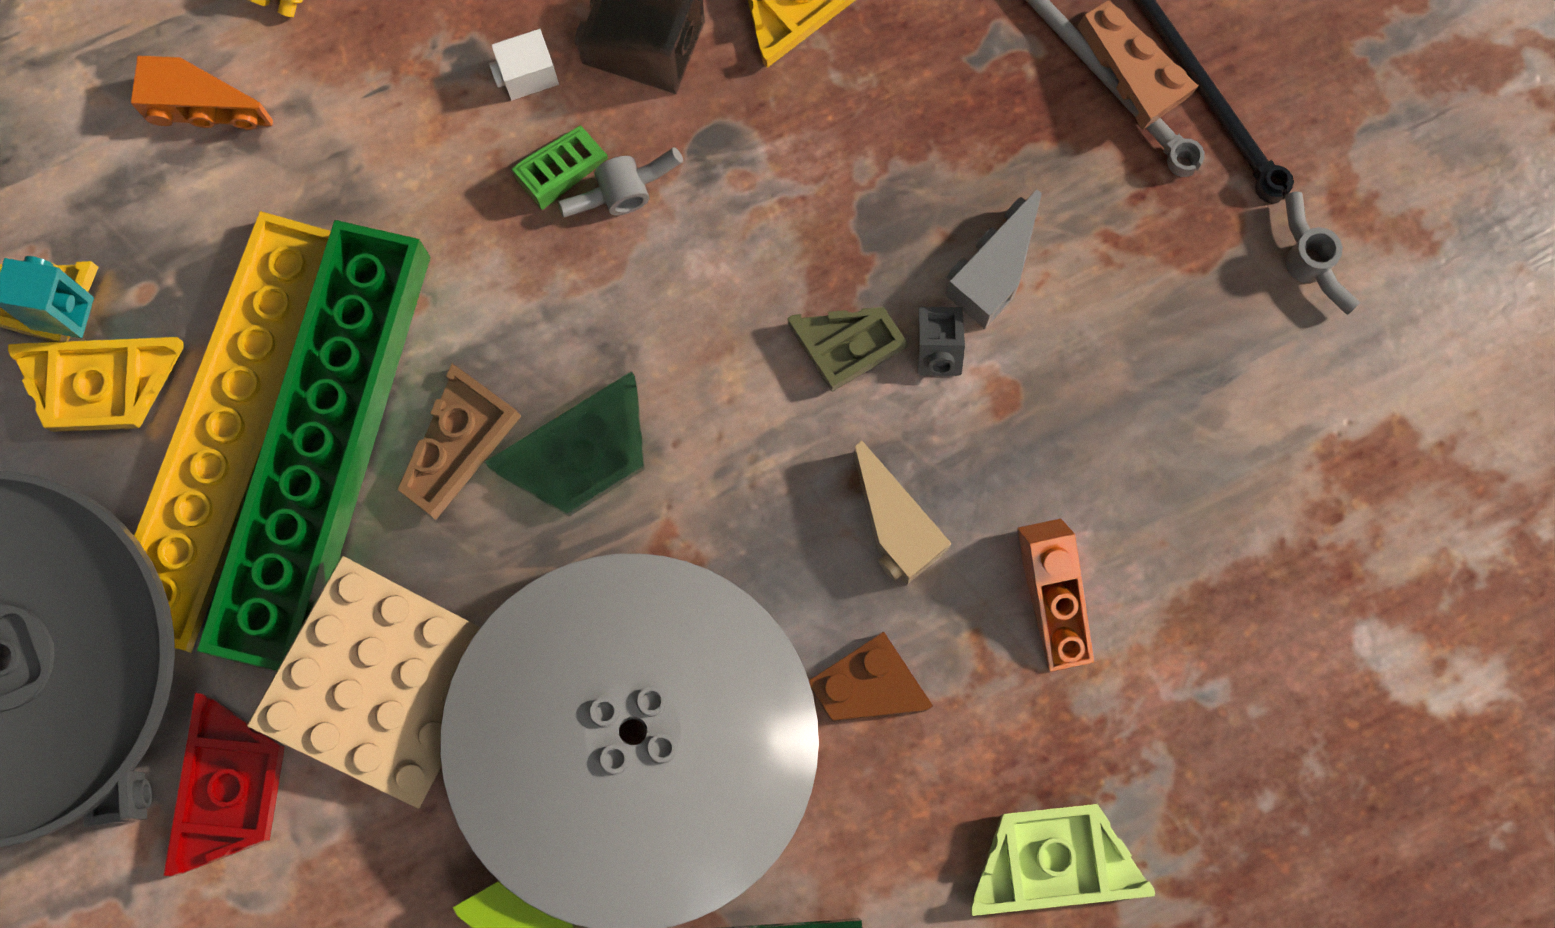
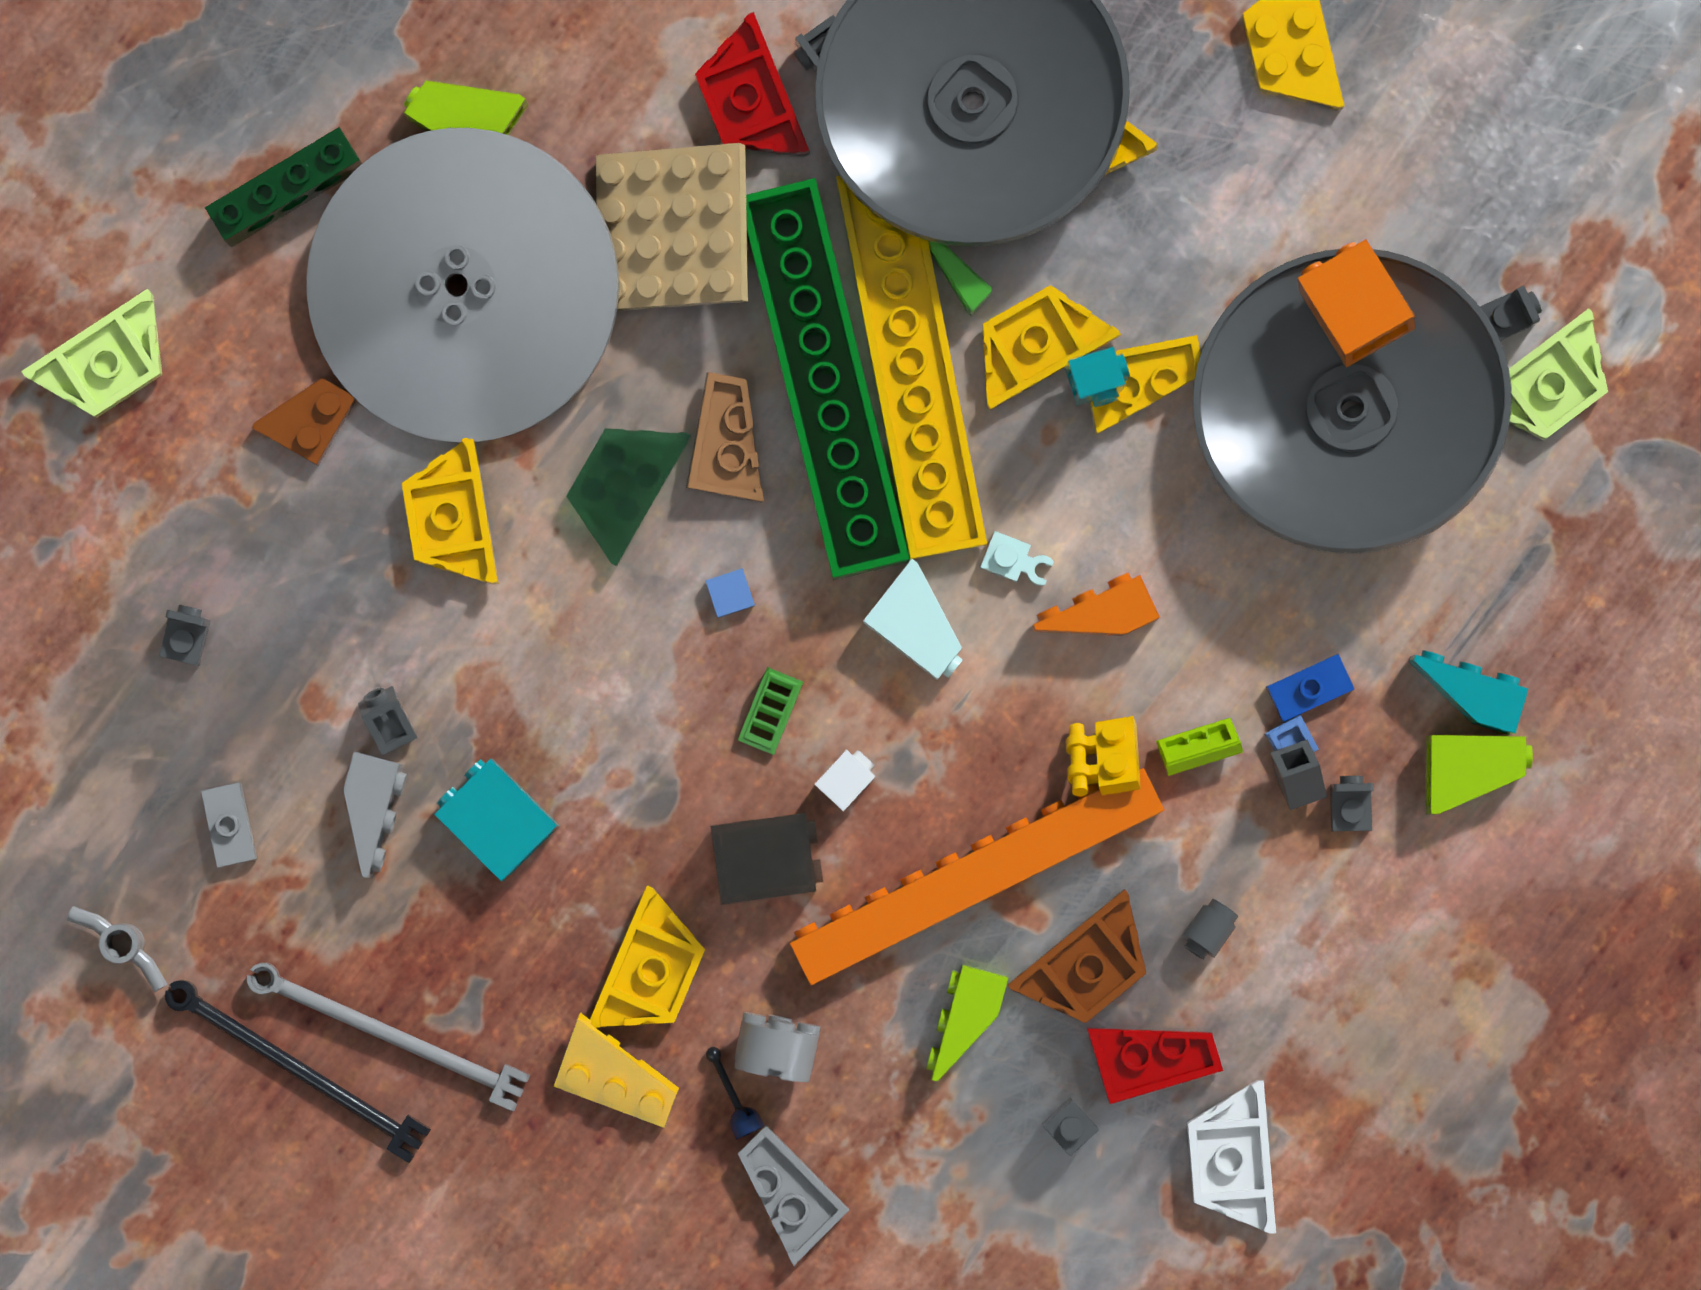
camera: 150 degrees right, 10 degrees up
light grey piece [558,147,683,218] -> none
olive wing [787,307,907,392] -> none
tan slope [853,441,951,585] -> none
orange slope [1017,519,1094,672] -> none
nougat wing [1077,0,1198,130] -> none
none -> dark grey bracket [159,605,211,666]
none -> light grey plate [201,782,257,868]
none -> yellow wing [401,438,499,585]
none -> teal brick [434,759,560,881]
none -> medium blue tile [705,568,755,618]
none -> light aqua slope [863,559,963,680]
none -> bright green slope [929,241,992,316]
none -> light aqua plate [980,531,1054,586]

